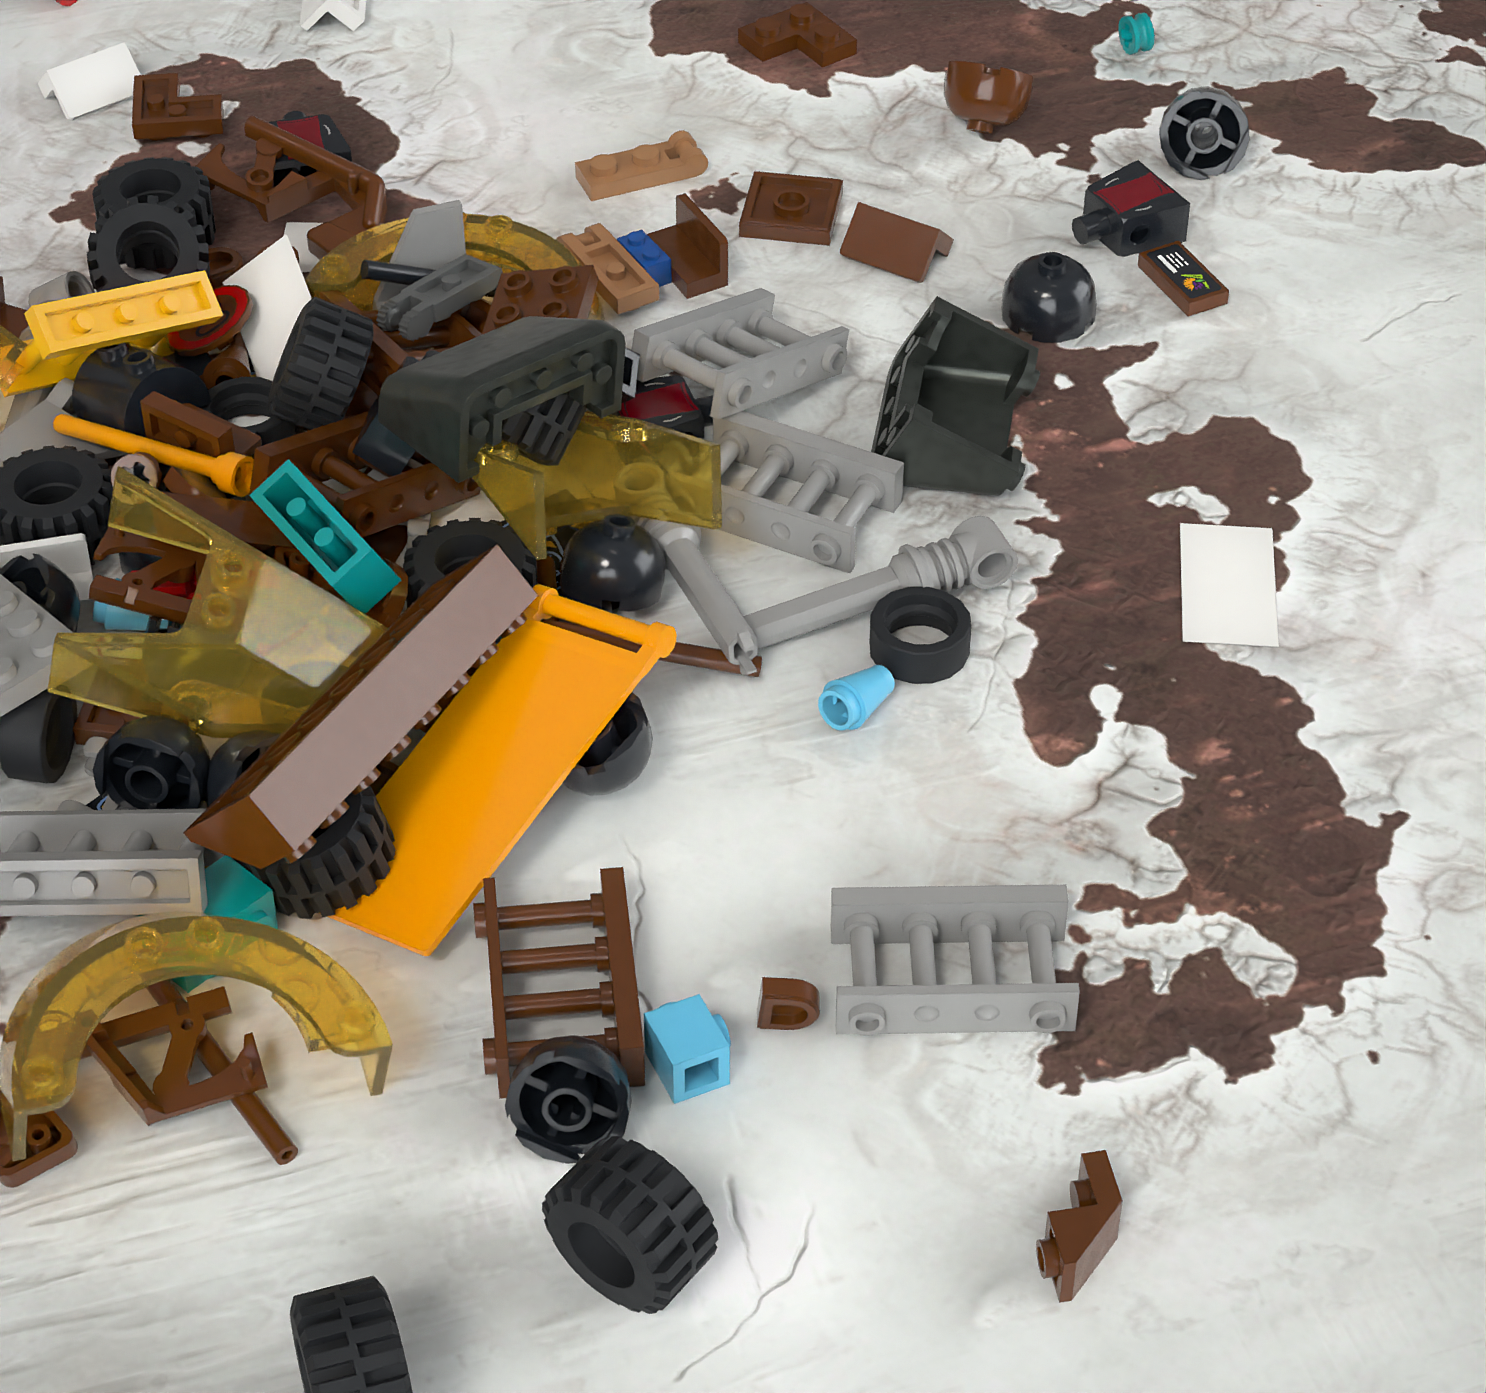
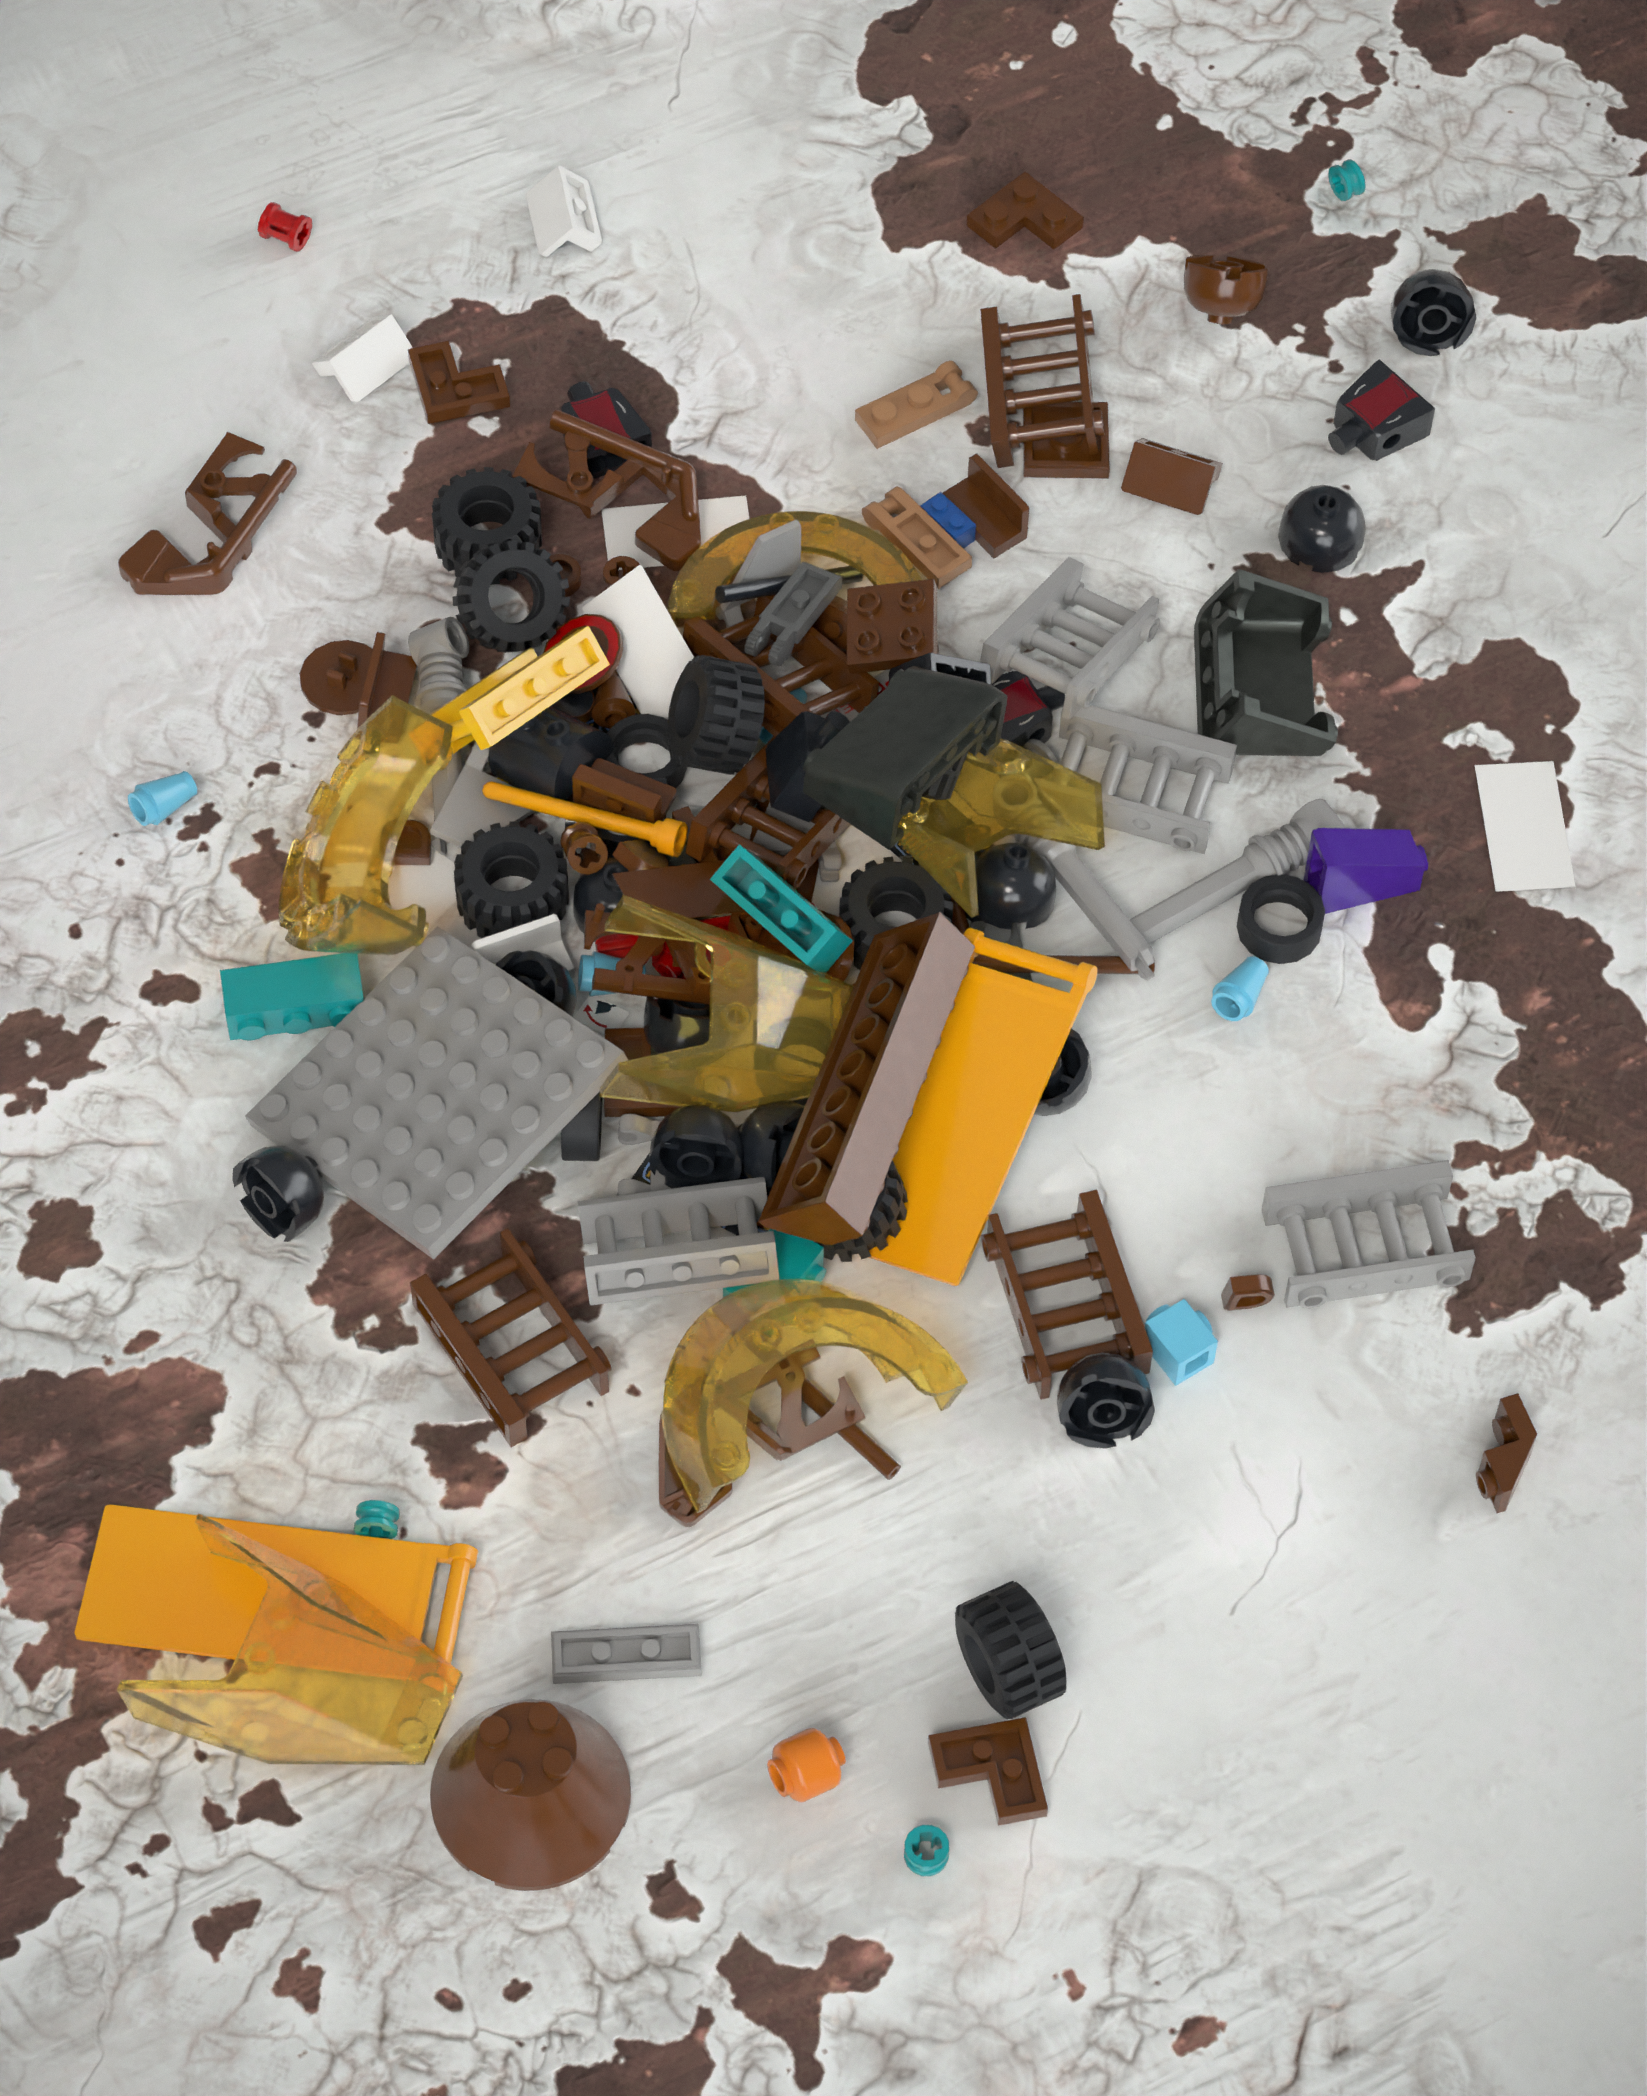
camera: 10 degrees left, 15 degrees up
black tyre [542,1136,718,1314] -> none
tile [1138,241,1229,316] -> none
none -> reddish brown fence [980,294,1105,468]
none -> dark purple slope [1303,828,1428,914]

